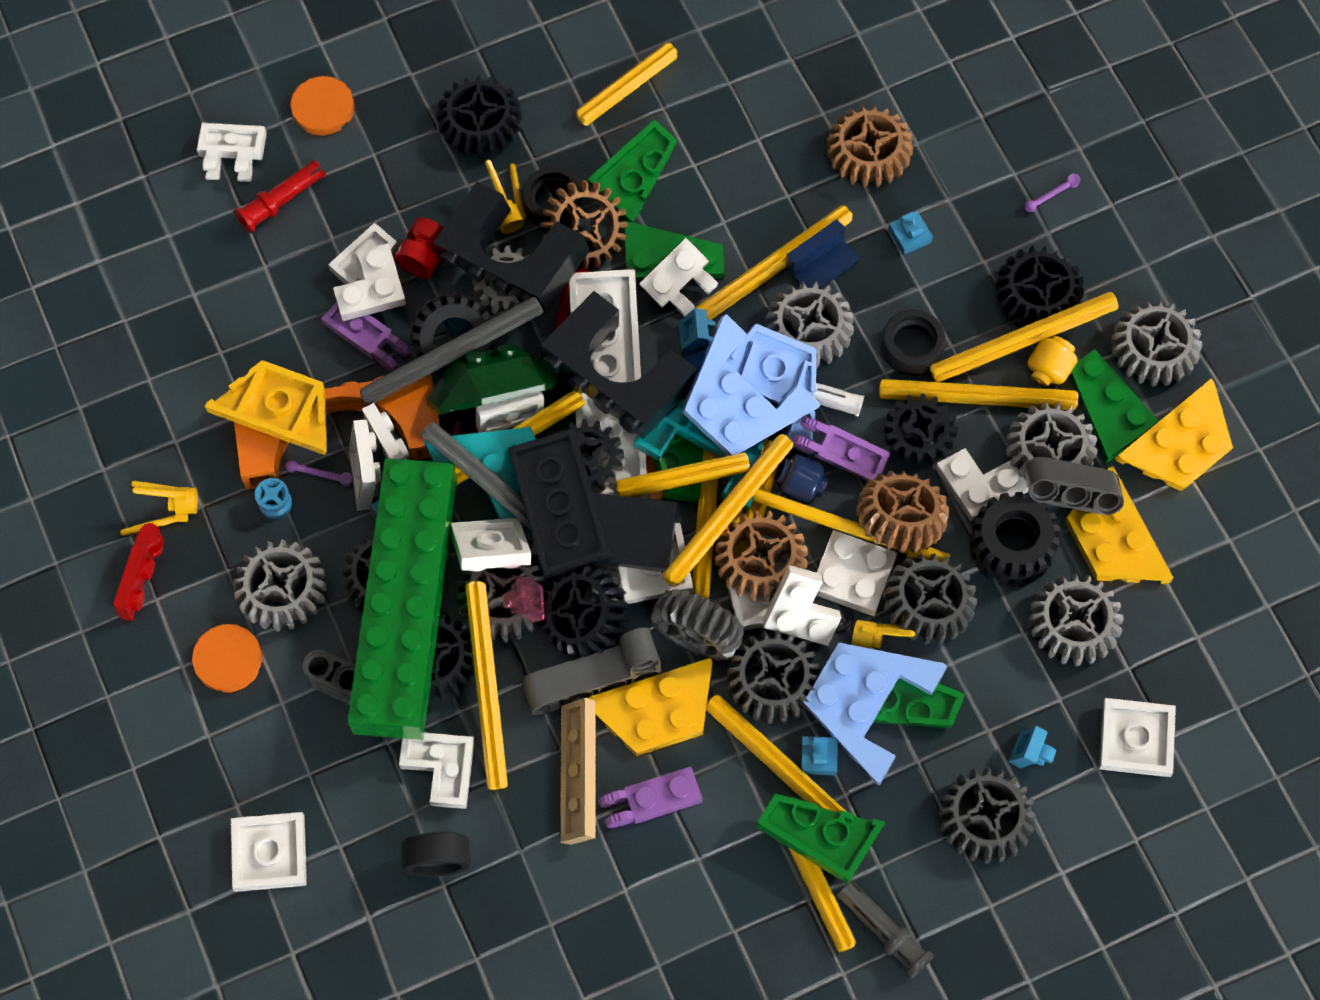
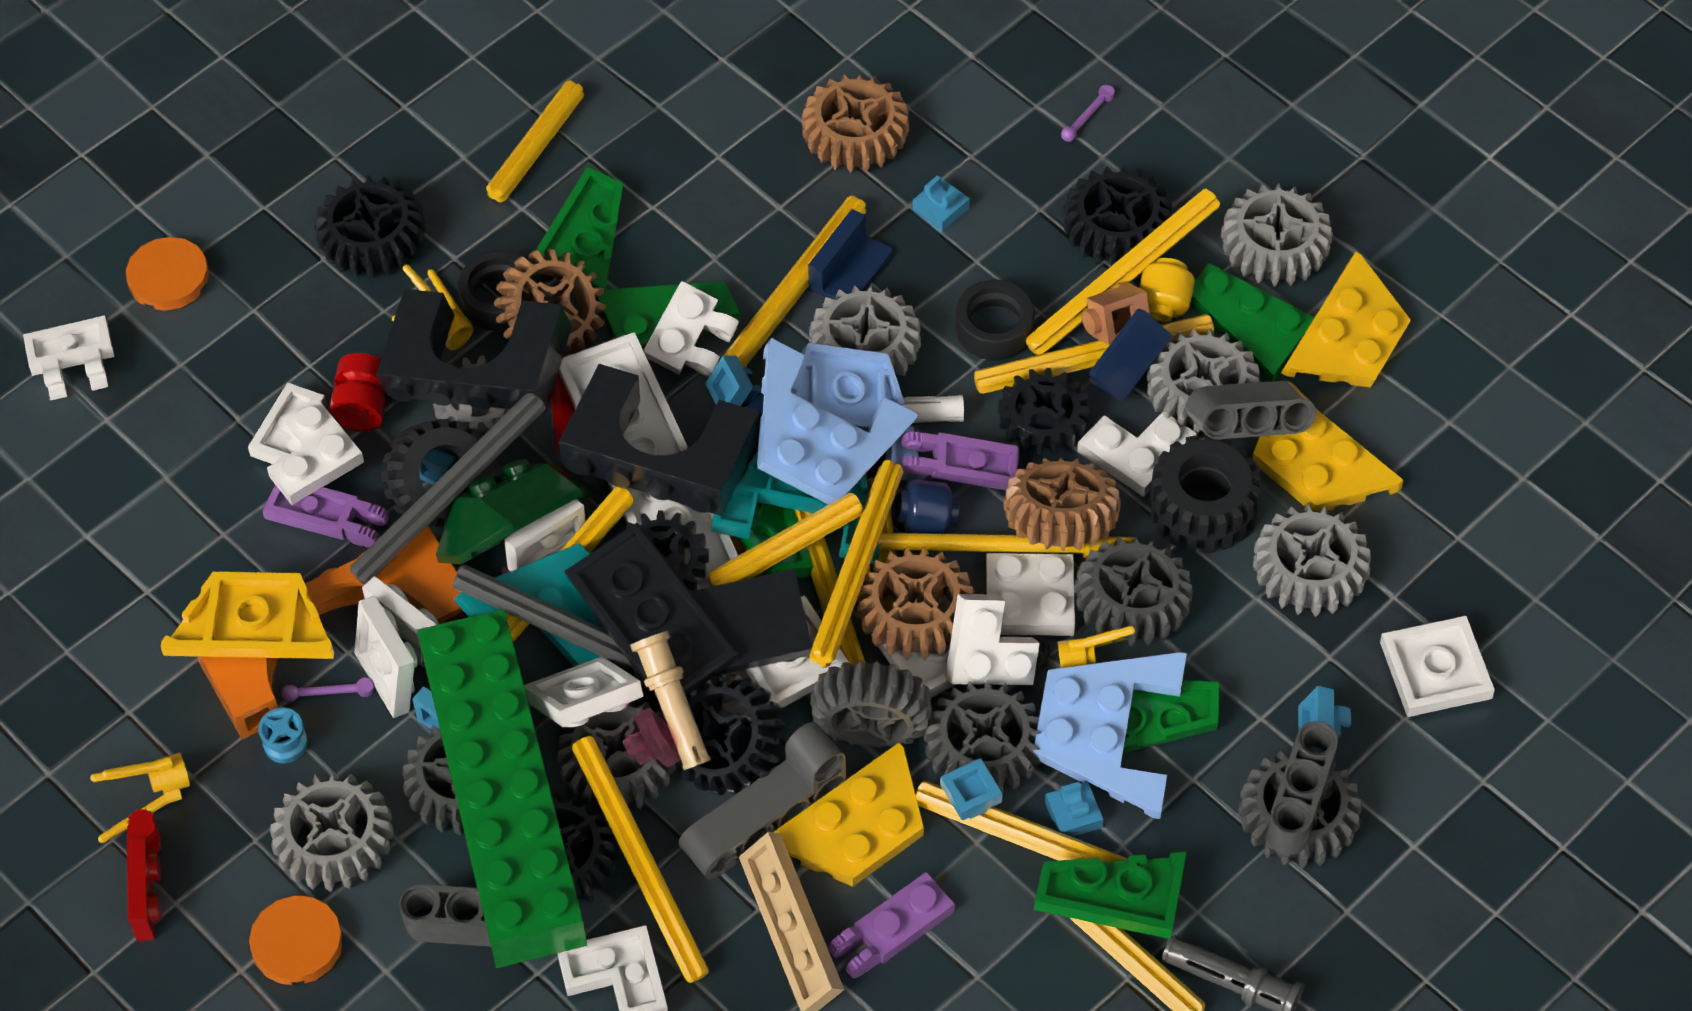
camera: 20 degrees left, 10 degrees down
red pin [234,159,326,233] -> none
none -> tan pin [630,631,711,770]
none -> dark azure tile [940,758,1002,821]
none -> nougat brick [1082,281,1150,345]
none -> dark blue panel [1089,308,1172,403]
none -> dark grey beam [1267,721,1338,856]

